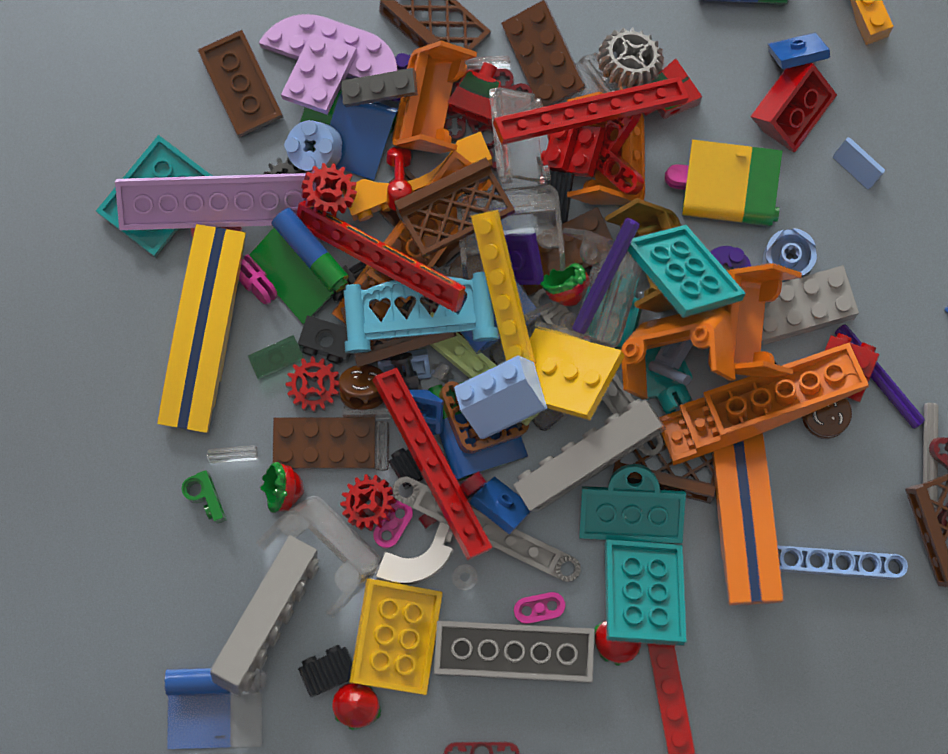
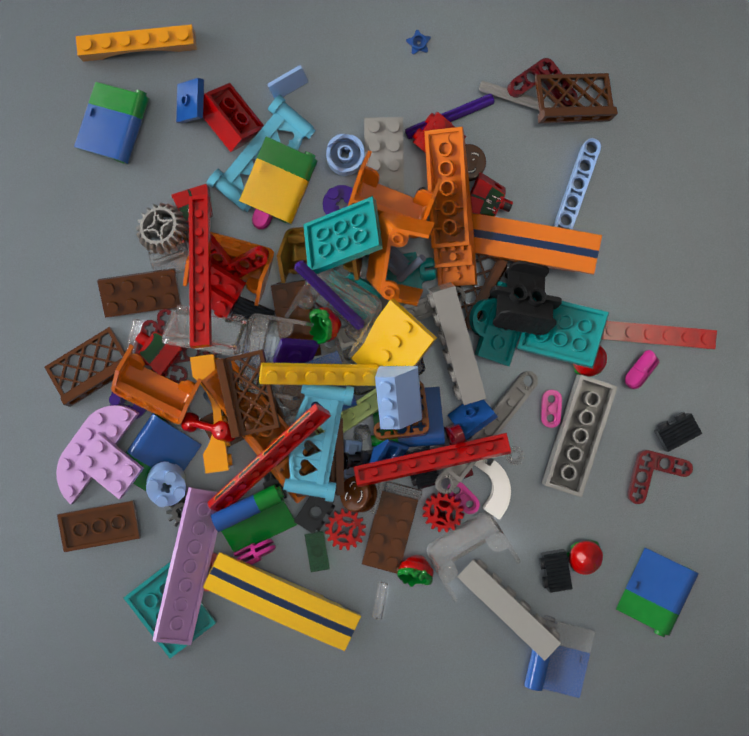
camera: 85 degrees left, 10 degrees up
green plate [181,470,227,524] -> none
red gear [301,163,357,217] -> none
dark grey plate [341,68,418,107] -> none
yellow plate [349,578,443,695] -> none
none -> medium azure piece [206,95,316,213]
none -> red torso [470,172,513,217]
none -> black piece [490,261,562,335]
none -> dark pink arm [625,350,660,389]

